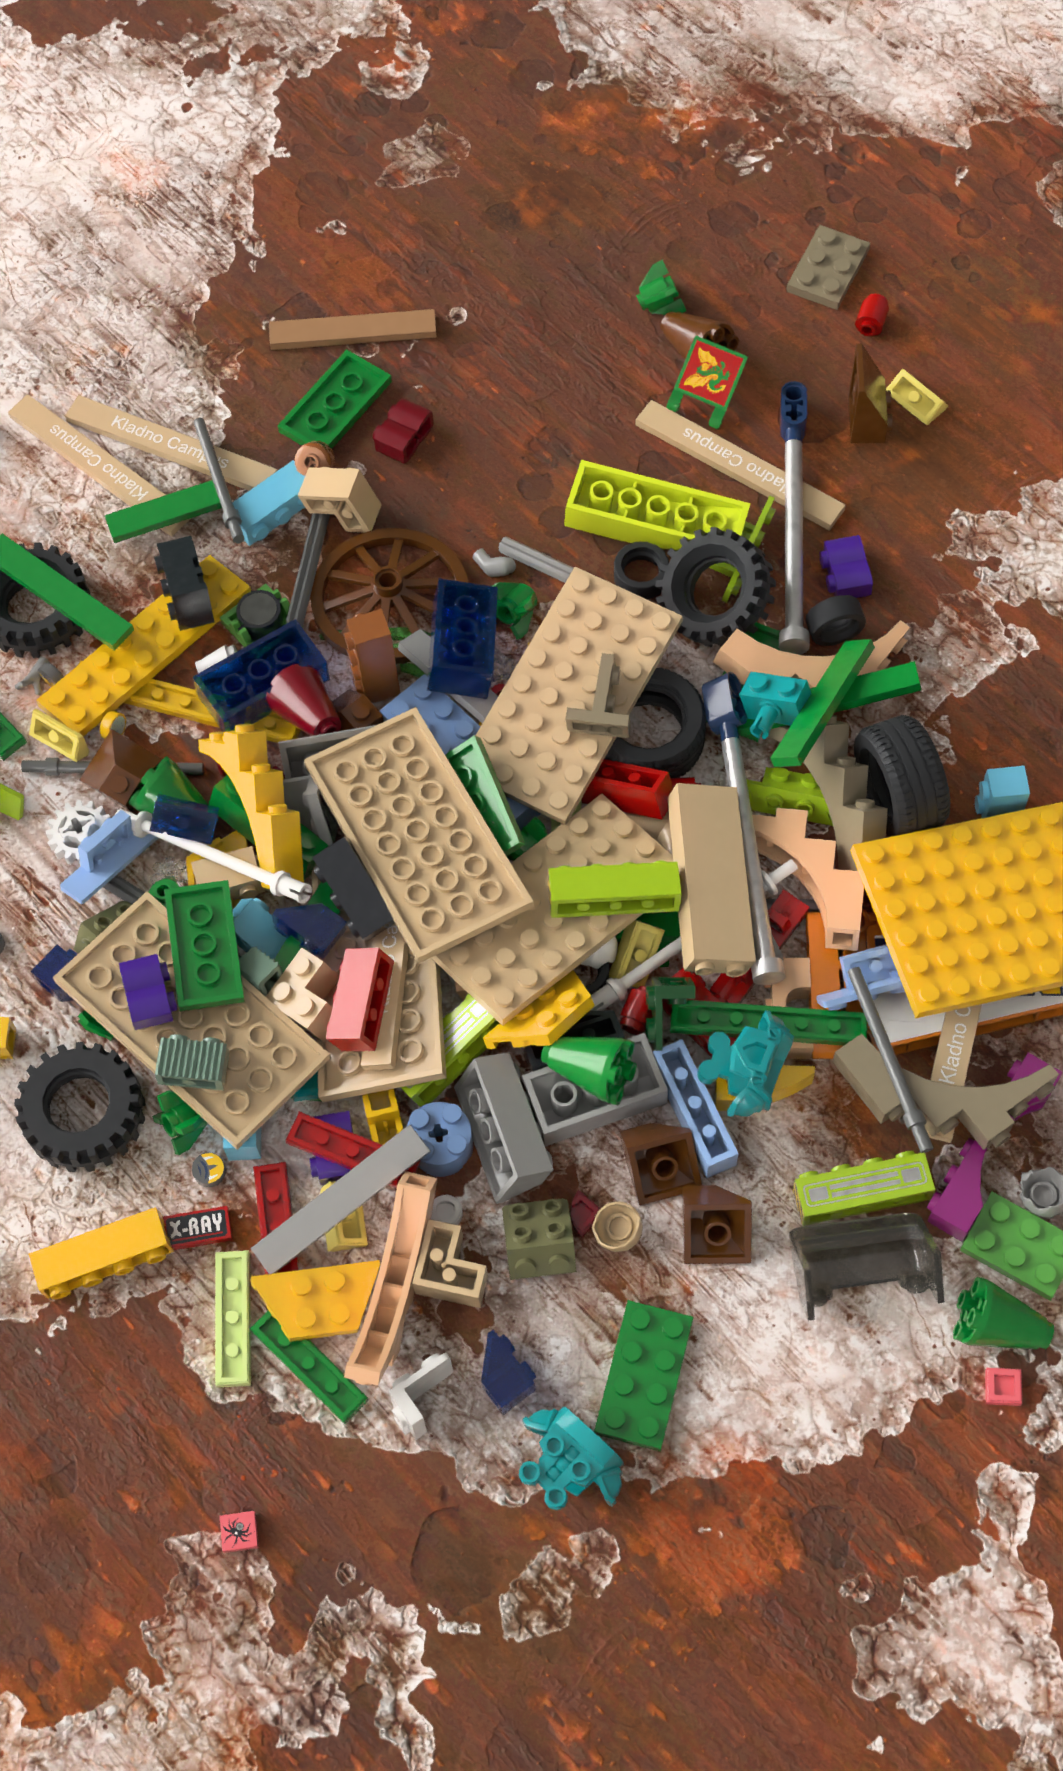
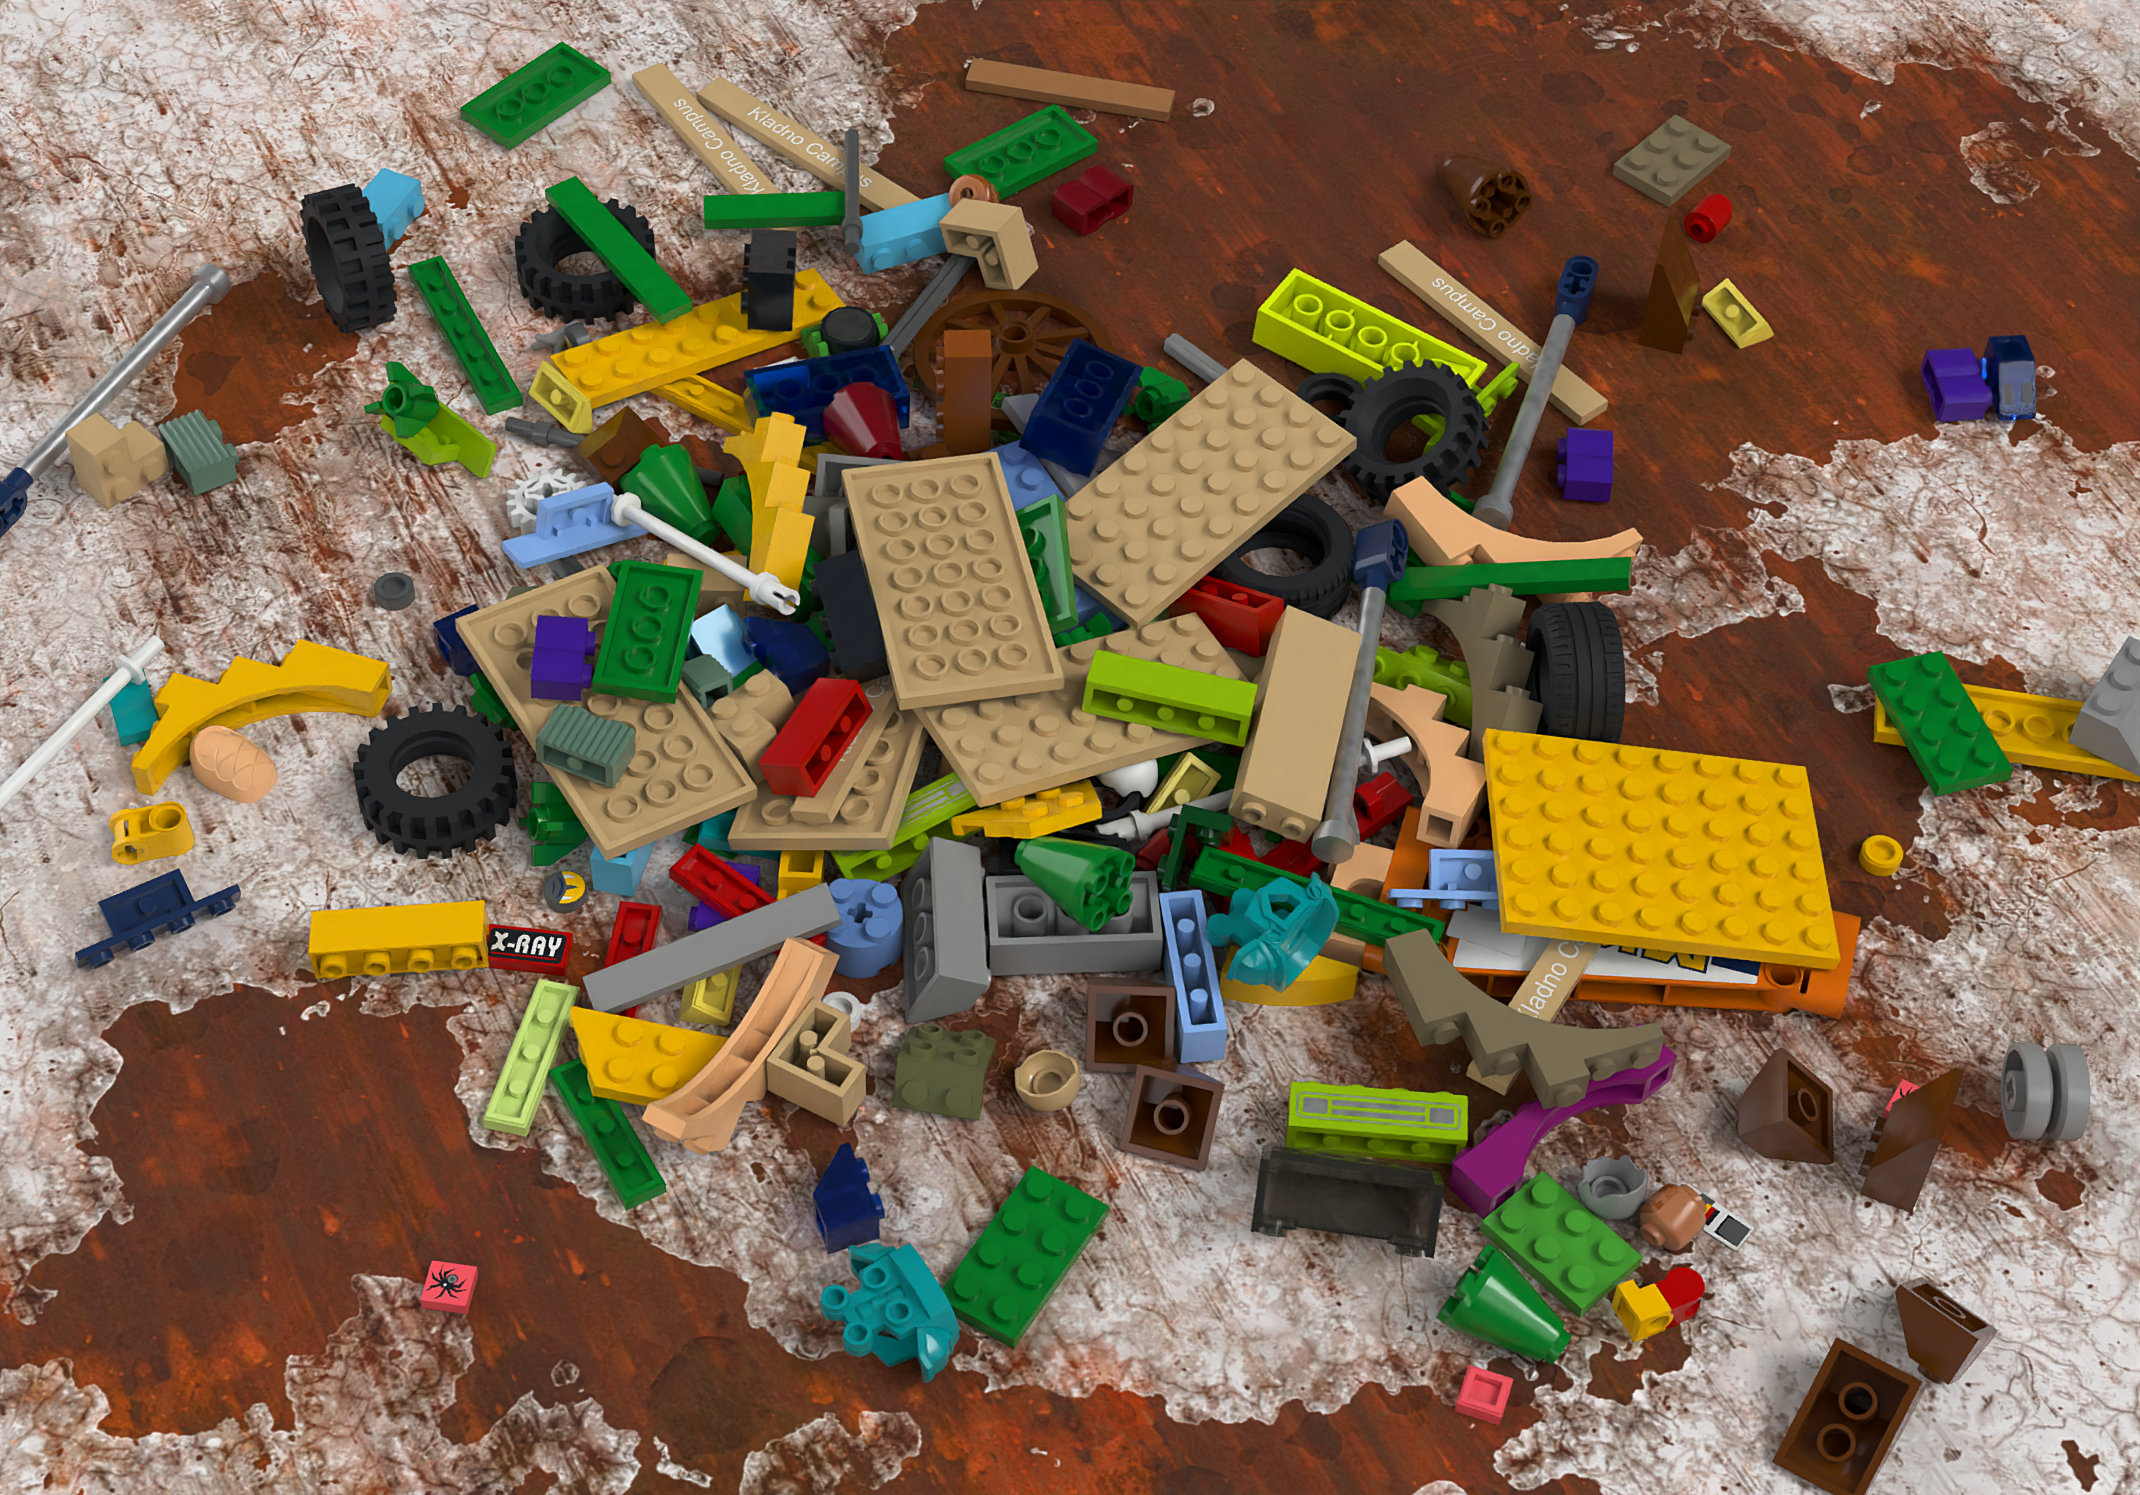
camera: 10 degrees right, 15 degrees down
yellow tile [100,710,126,739] -> none
clear blue brick [149,794,219,844] -> none
white bracket [389,1353,453,1440] -> none
light grey arm [472,549,516,577] -> none
dark tan bracket [565,653,631,738] -> none
dark red tile [571,1190,601,1238] -> none
green brick [636,259,687,315] -> none
flag [666,335,748,429] -> none
teal brick [739,672,811,739] -> none
green tile [770,639,875,767] -> none
black tyre [805,595,866,646] -> none
dark grey bar [847,967,933,1153] -> none
medium azure brick [975,766,1030,818] -> none

